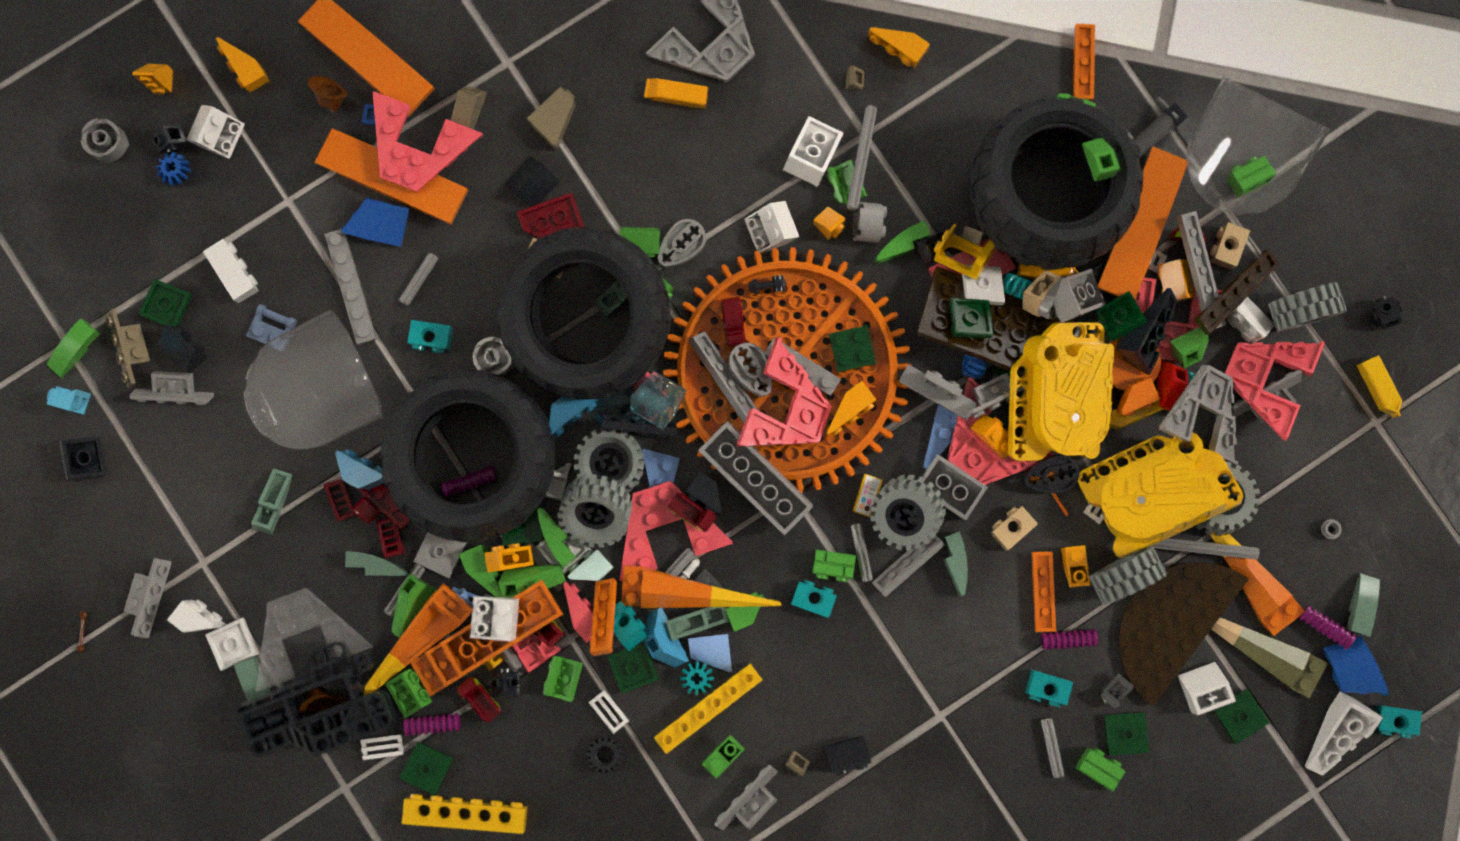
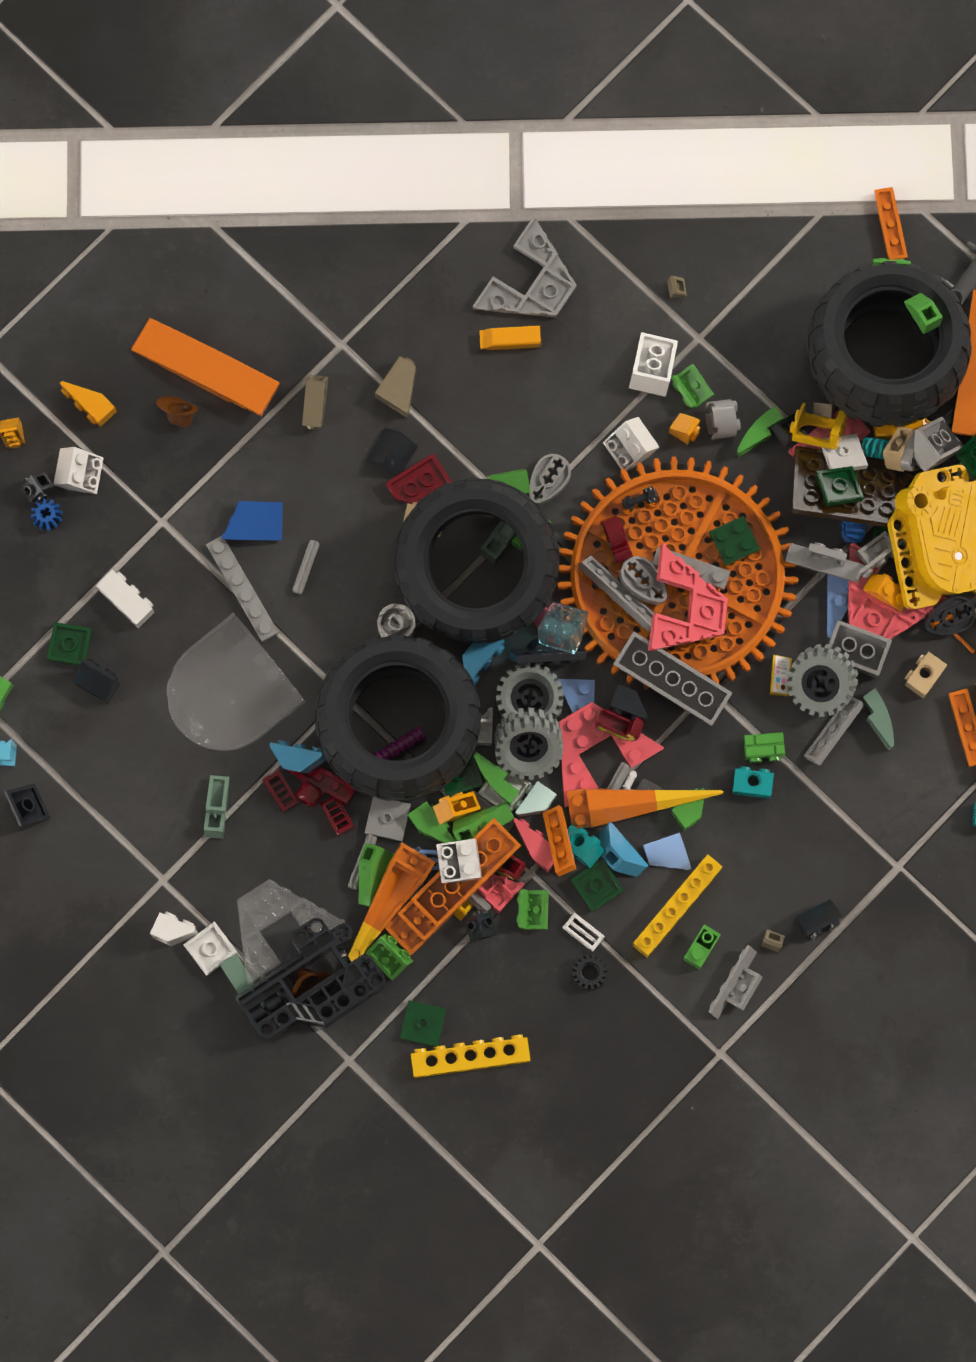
camera: 10 degrees left, 5 degrees down
reddish brown hinge [76,611,88,653] -> none
dark tan bracket [106,309,150,389] -> none
light grey bracket [124,558,171,638] -> none
light grey bracket [129,371,214,405] -> none
sand blue plate [246,304,297,352] -> none
orange slope [315,129,468,225] -> none
sand green slope [345,551,409,576] -> none
white tile [360,734,404,760] -> none
blue plate [362,104,376,127] -> none
coral wing [373,91,483,193] -> none
magenta piece [403,713,461,737] -> none
teal brick [407,320,453,354] -> none
dark red animal [457,677,502,723] -> none
sand green slope [666,607,729,641] -> none
teal gear [680,661,714,696] -> none
light orange slope [826,381,876,437] -> none
light grey axle [847,105,877,211] -> none
light grey axle [851,524,873,582] -> none
light orange slope [868,27,930,68] -> none

